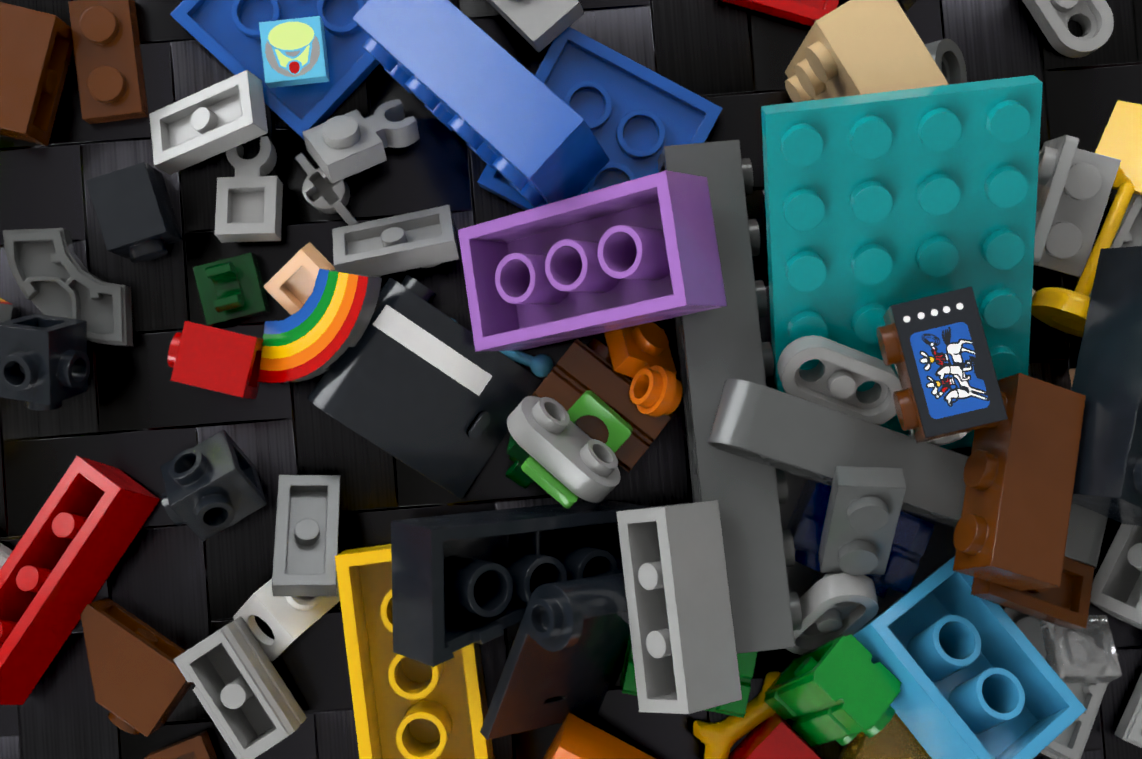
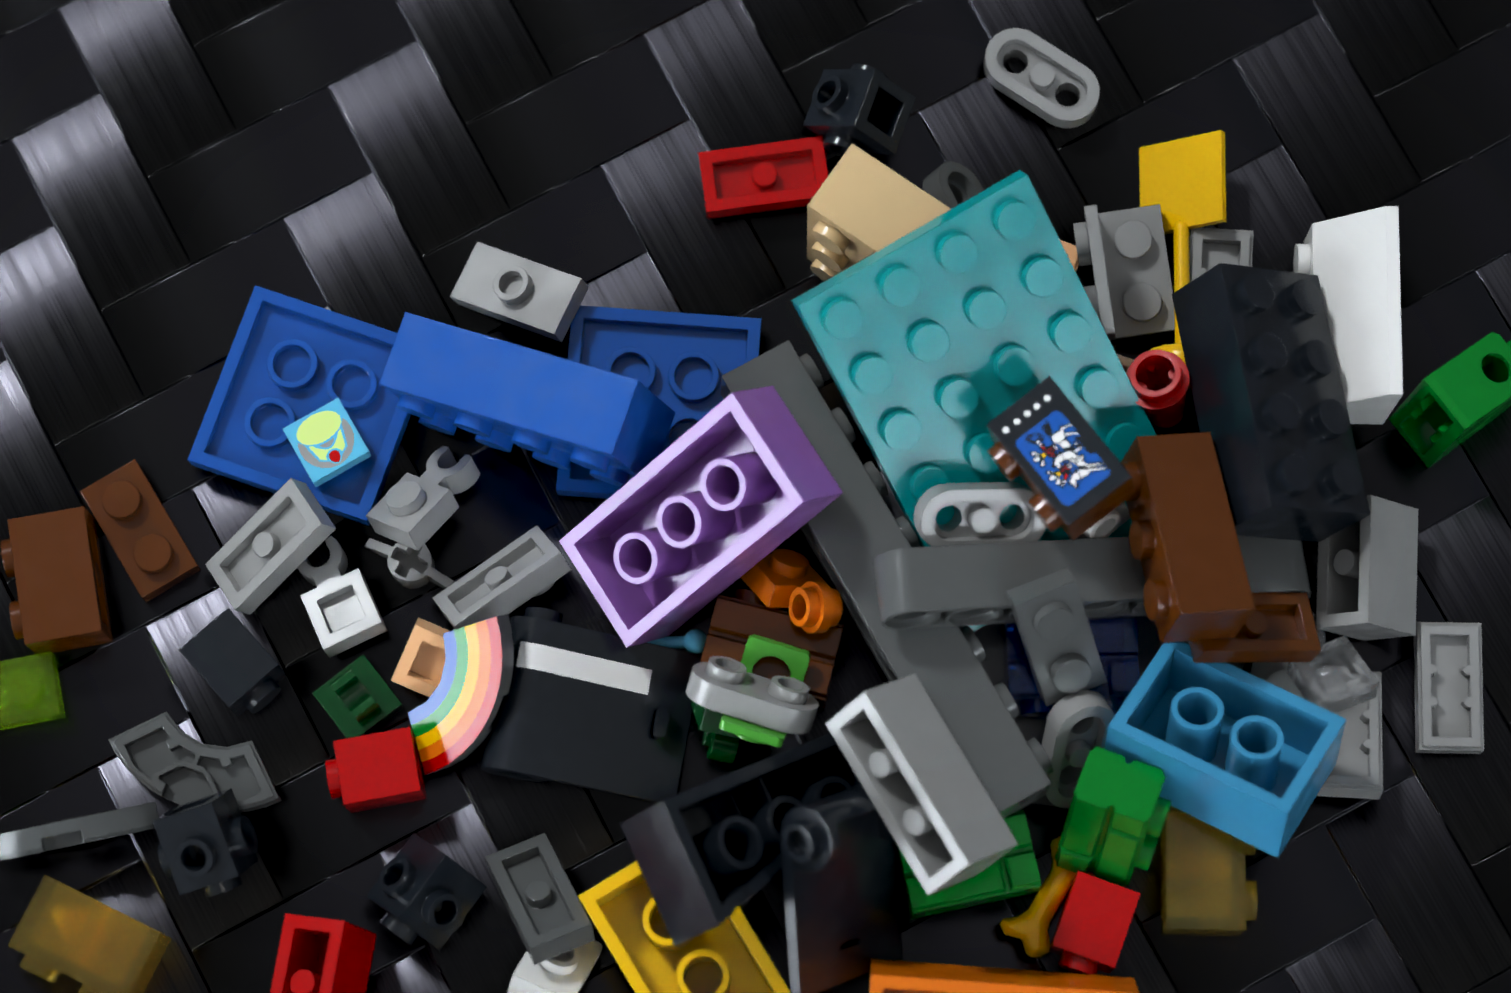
camera: 15 degrees left, 10 degrees down
none -> red cone [1126,349,1190,428]

